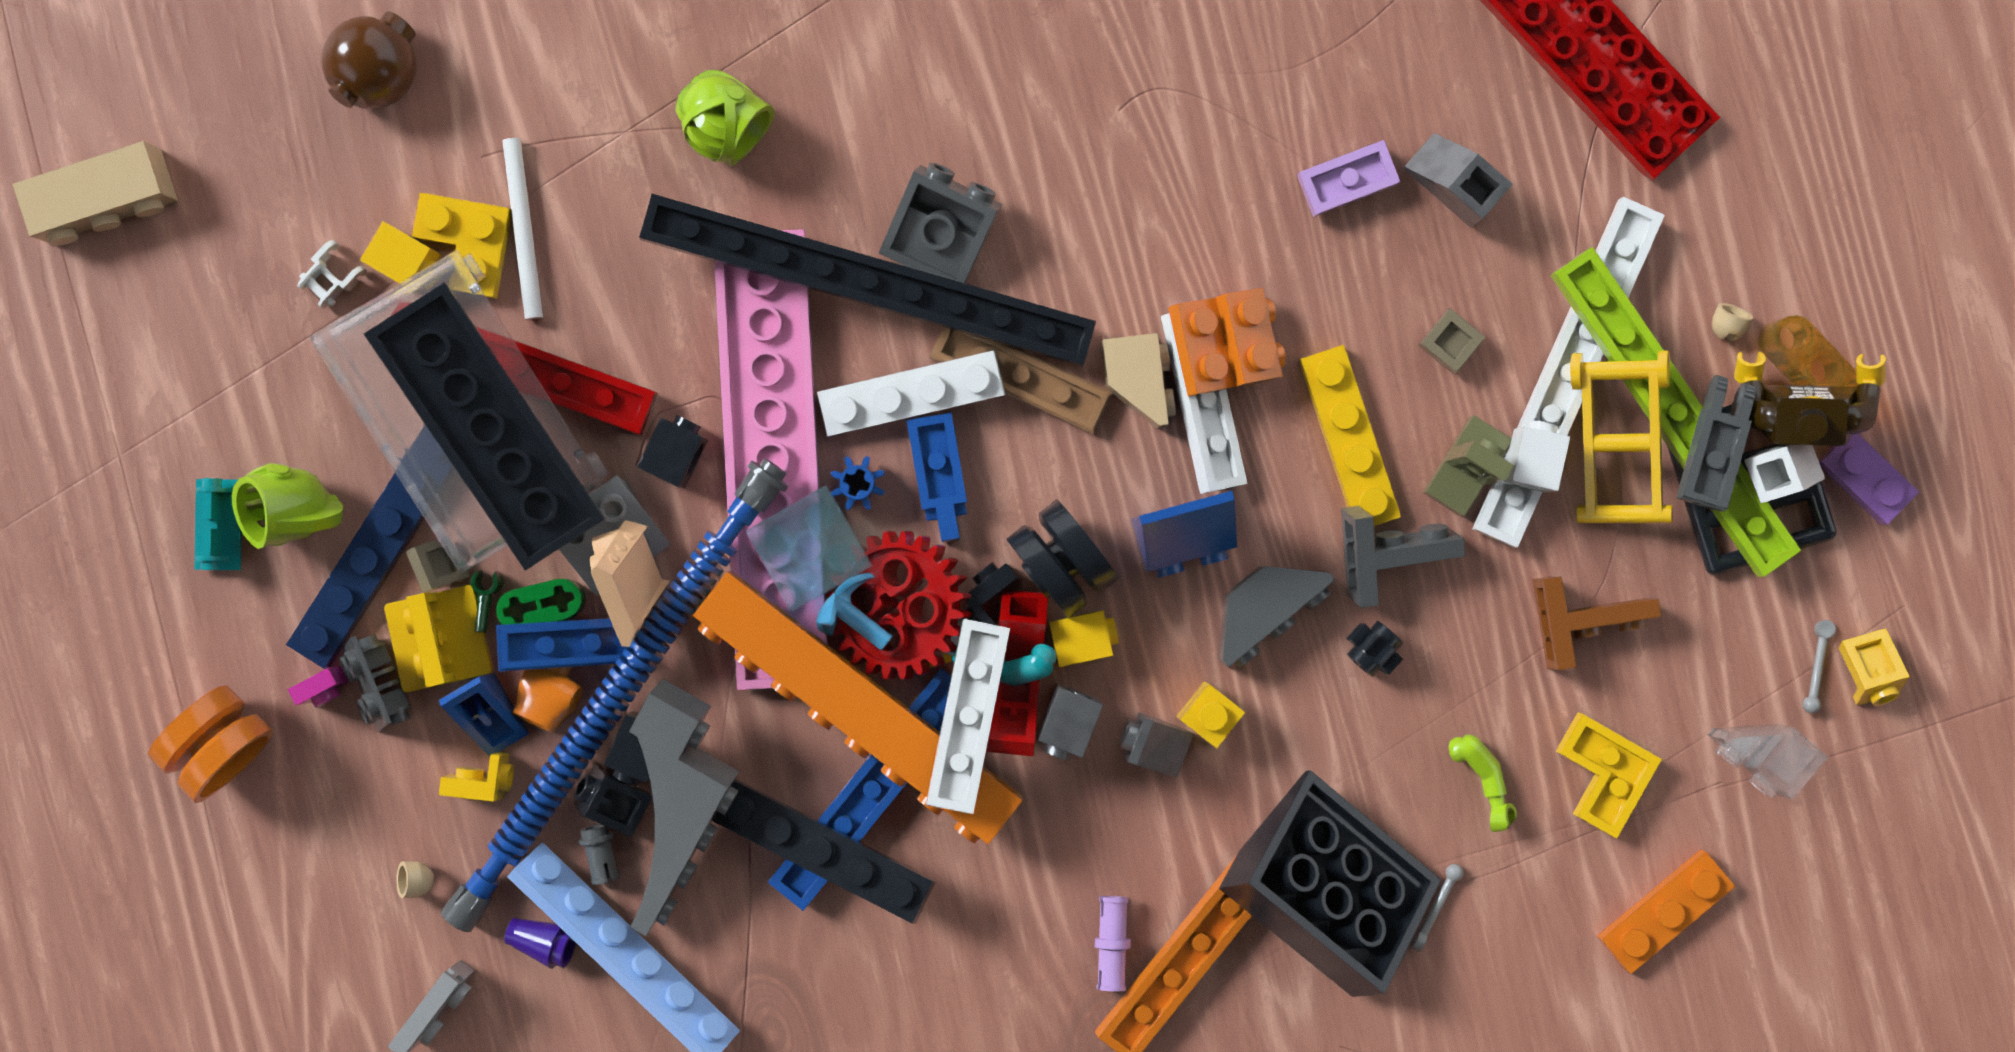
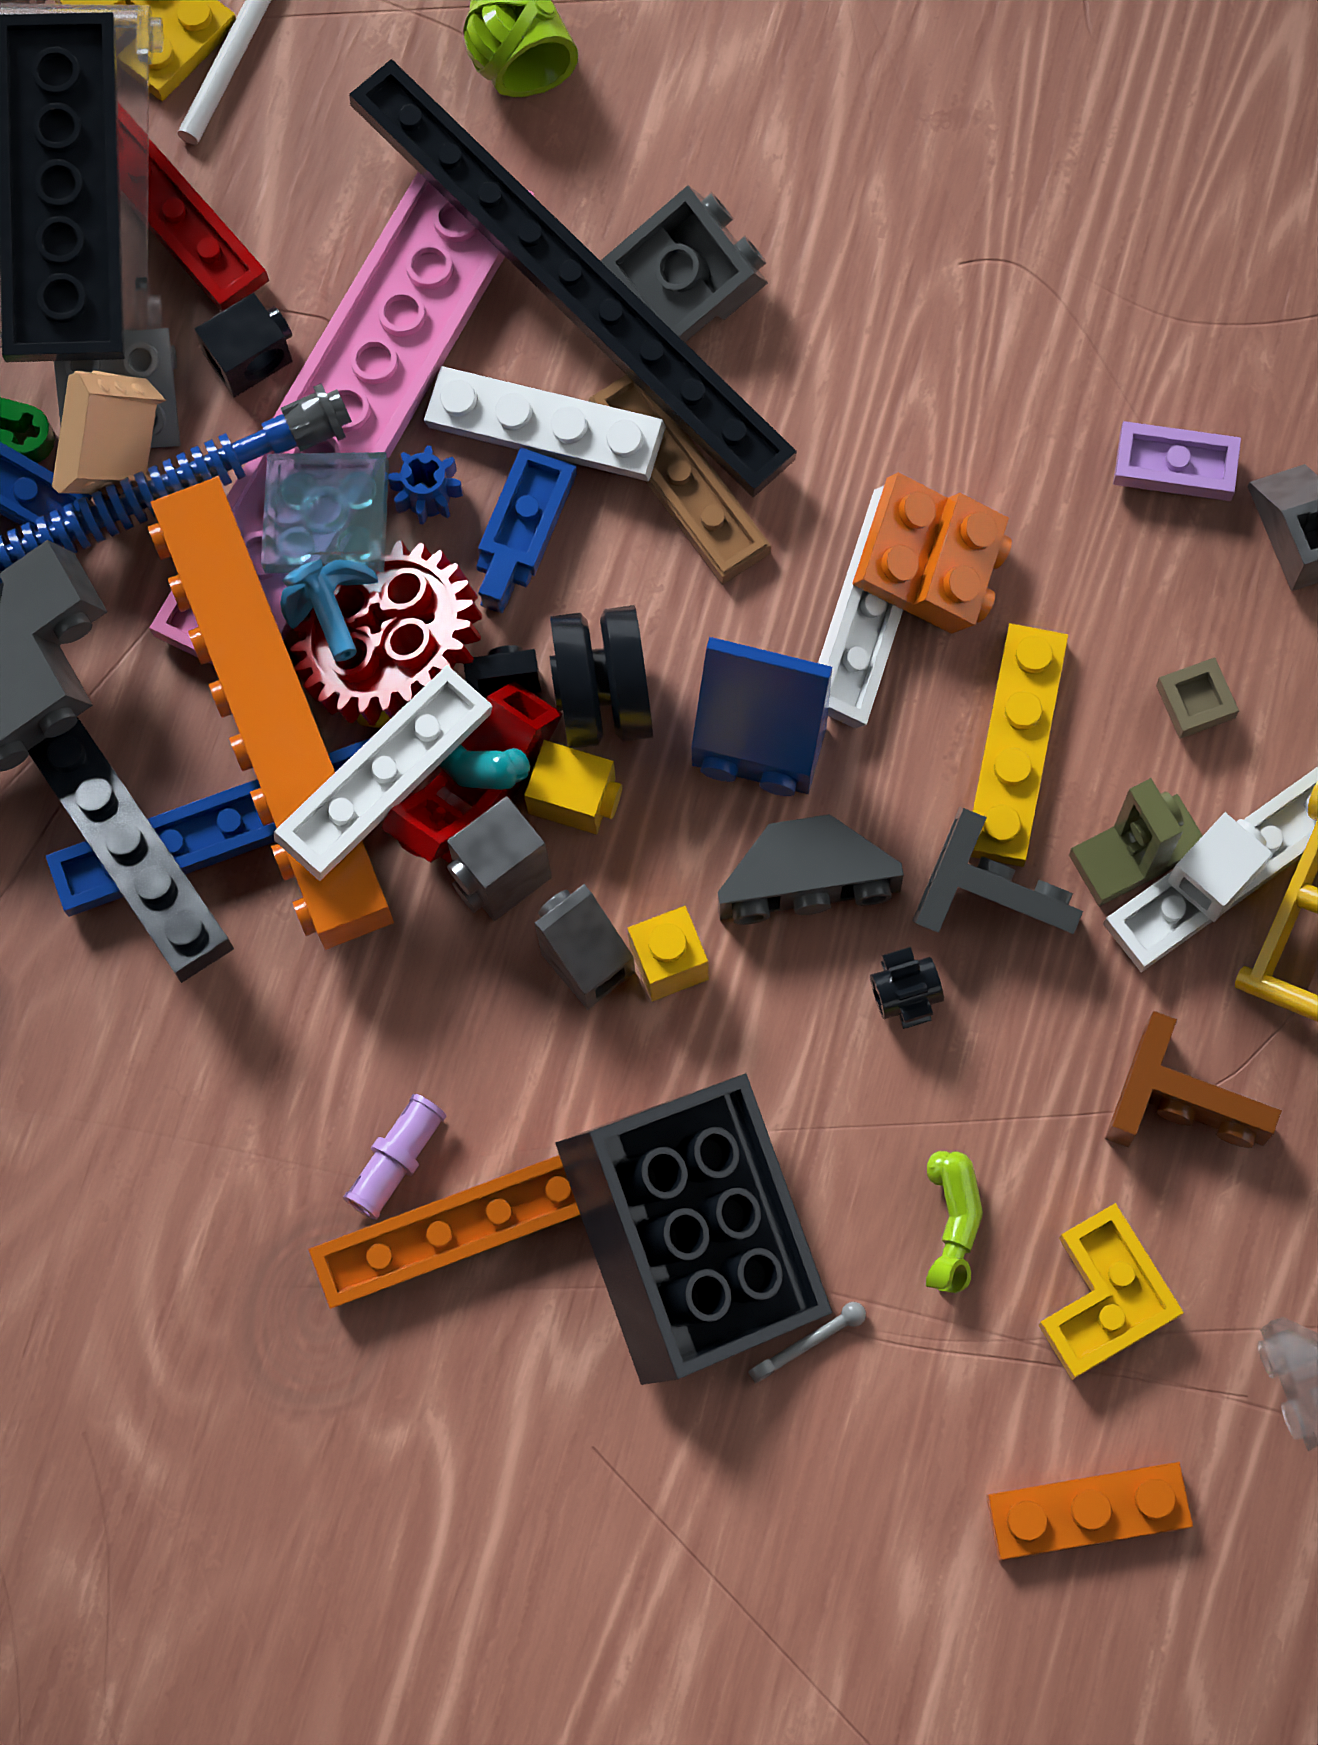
camera: 35 degrees right, 15 degrees down
tan slope [1101,333,1175,428] -> none

